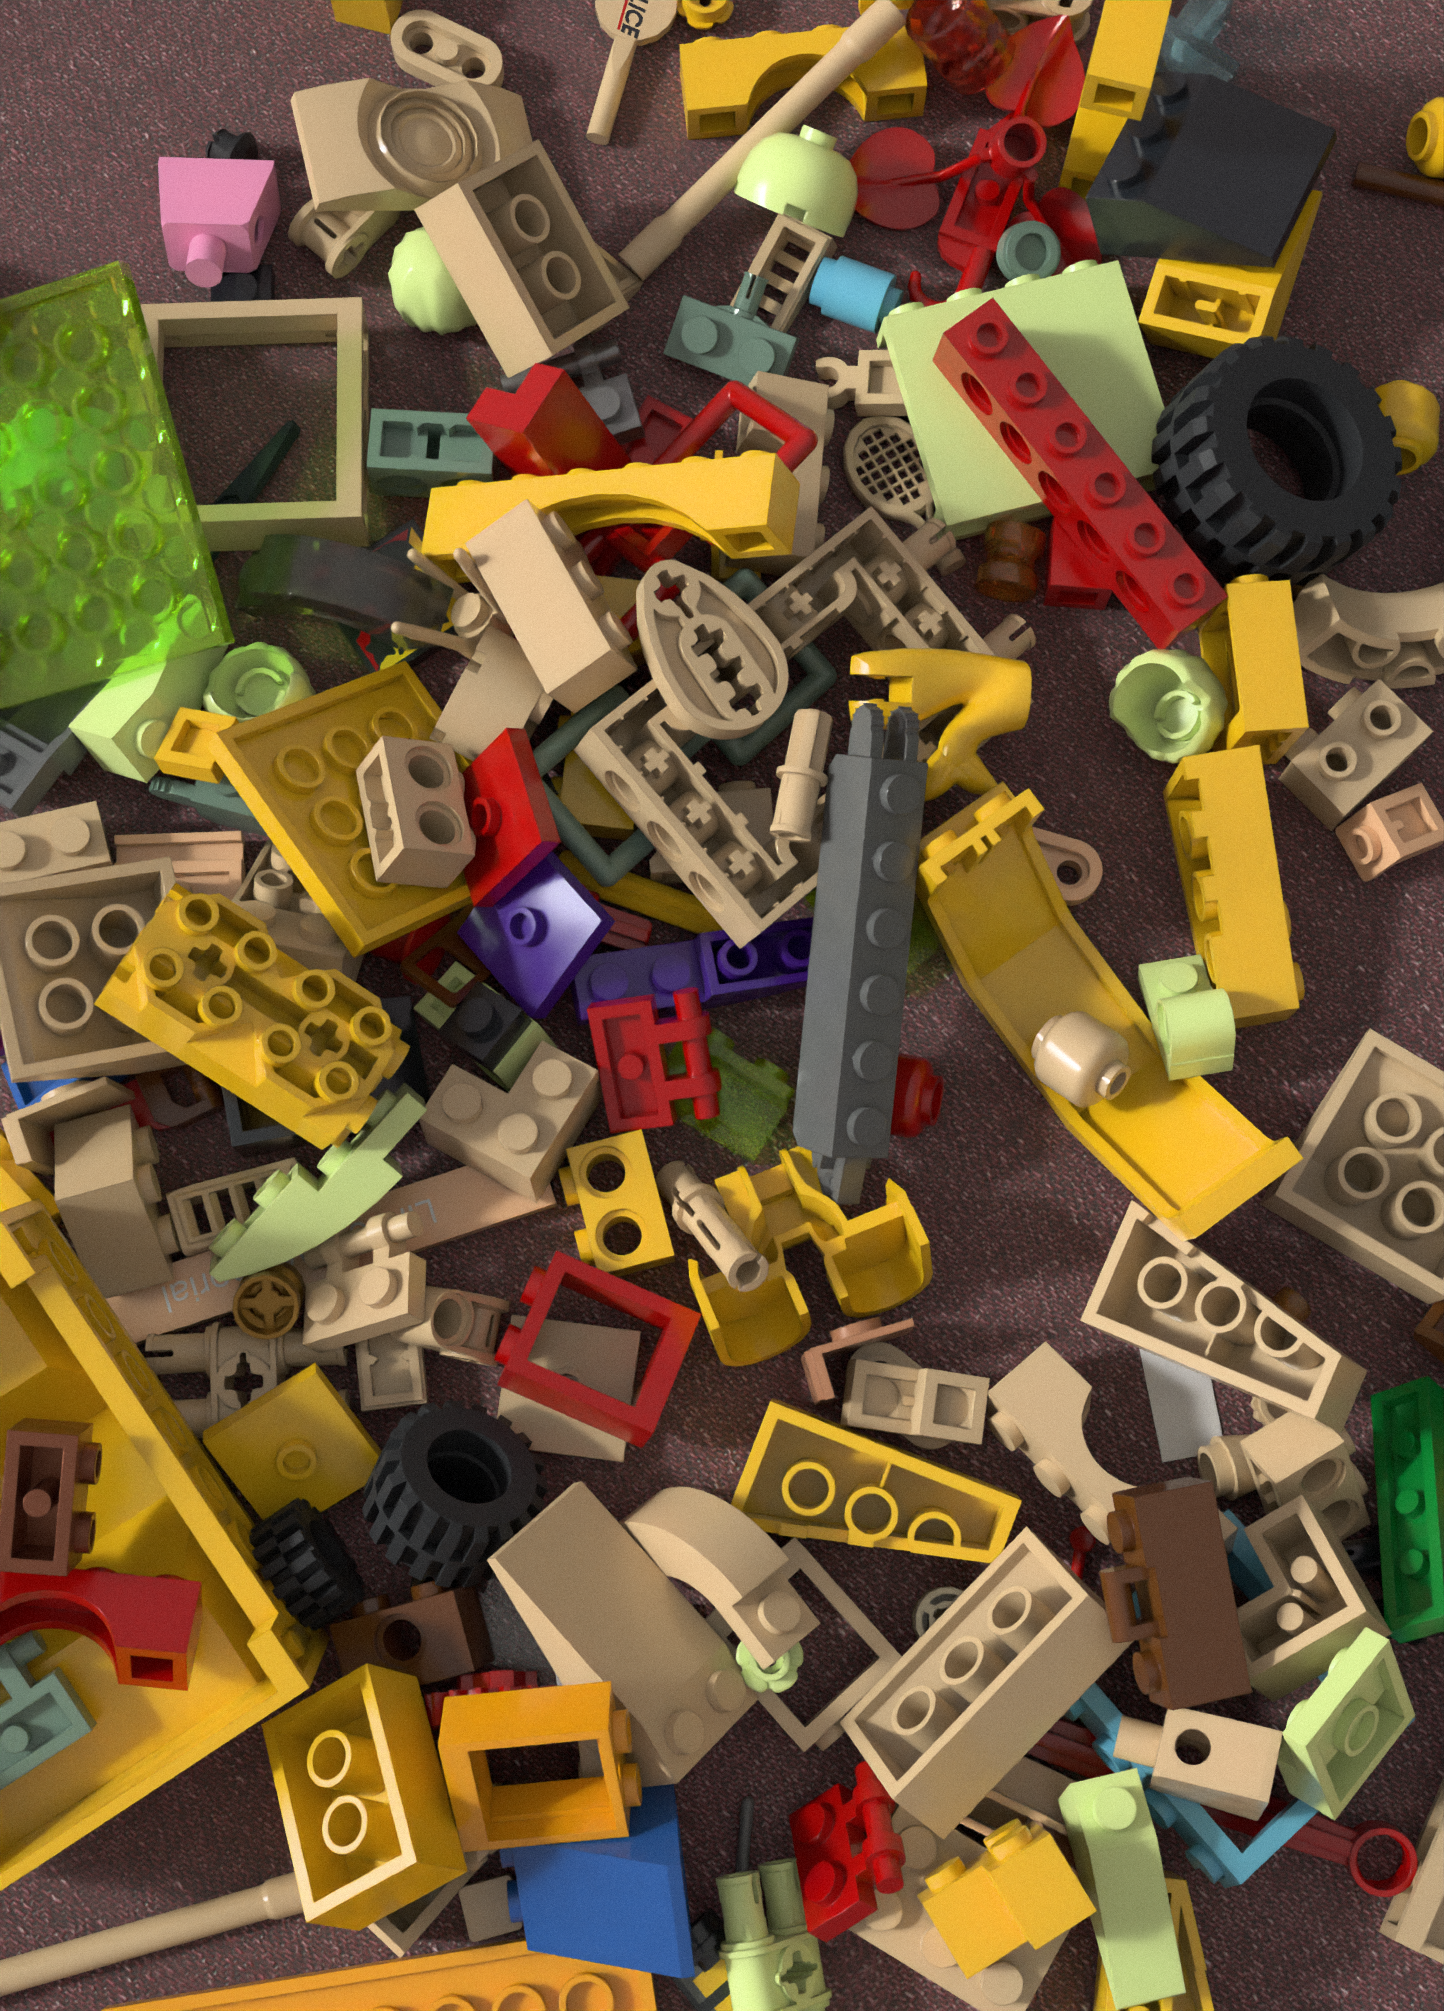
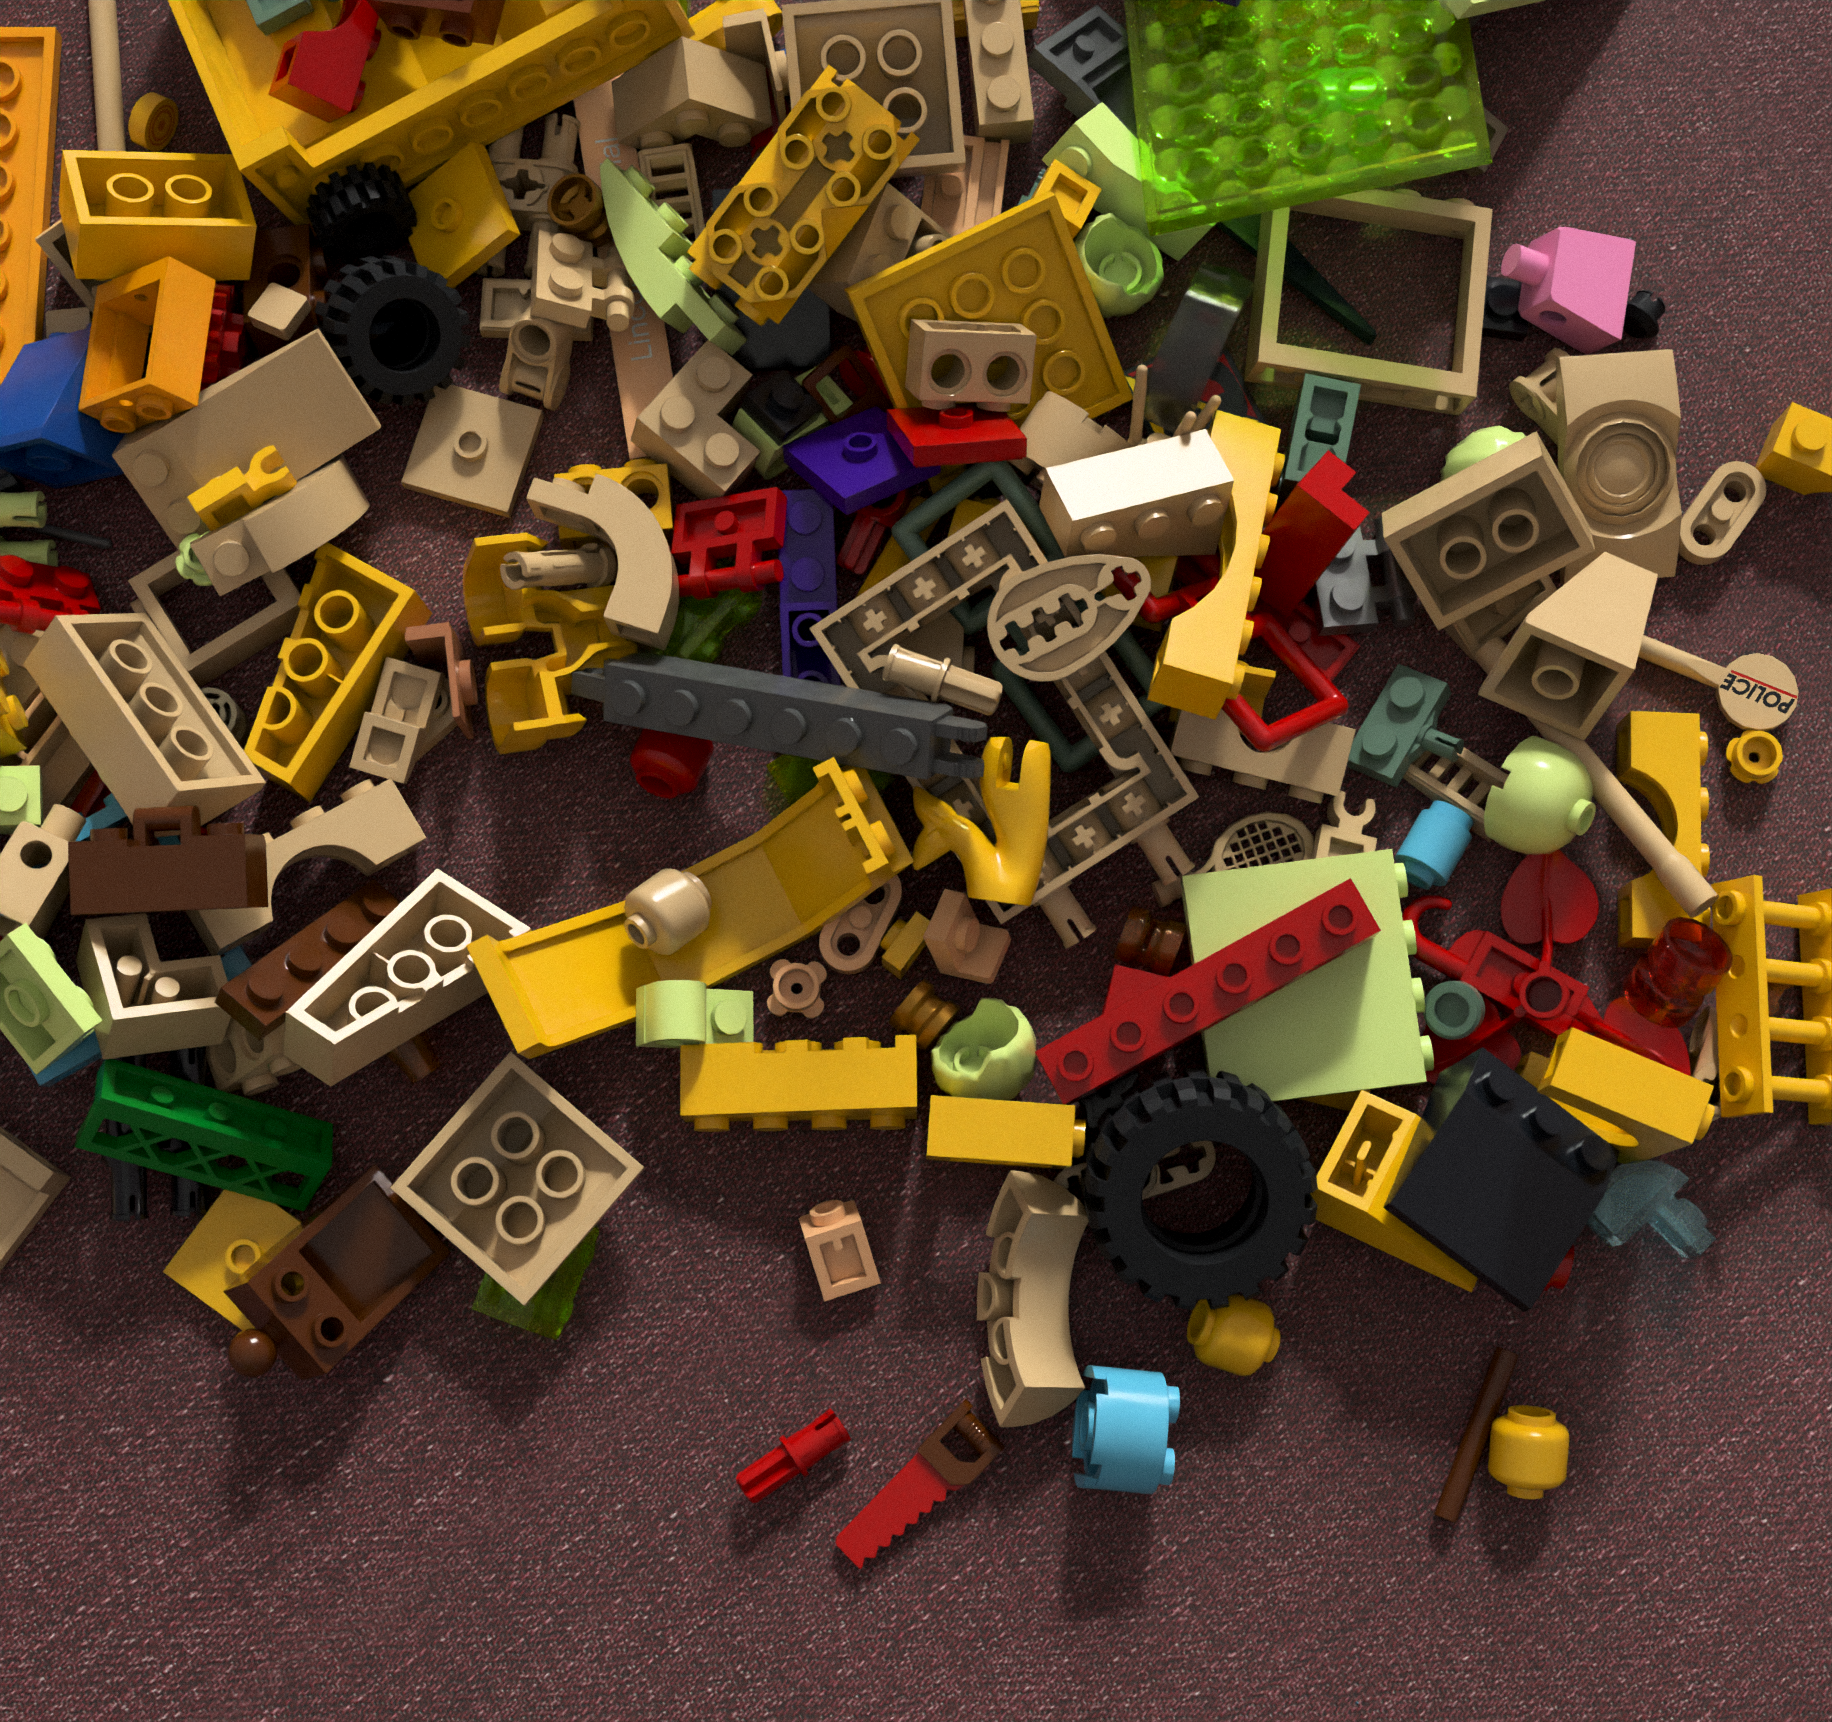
camera: 100 degrees right, 0 degrees up
red window [494,1250,702,1448] -> none
tan brick [1278,679,1433,831] -> none
none -> yellow tile [128,92,178,152]
none -> yellow plate [187,445,297,531]
none -> reddish brown plate [214,879,401,1041]
none -> tan piece [248,283,311,340]
none -> tan arch [526,473,679,651]
none -> light nougat plate [767,959,827,1019]
none -> yellow plate [880,911,930,980]
none -> pearl gold wheel [889,979,961,1053]
none -> light nougat bracket [923,889,1011,984]
none -> tan slope [1478,552,1658,740]

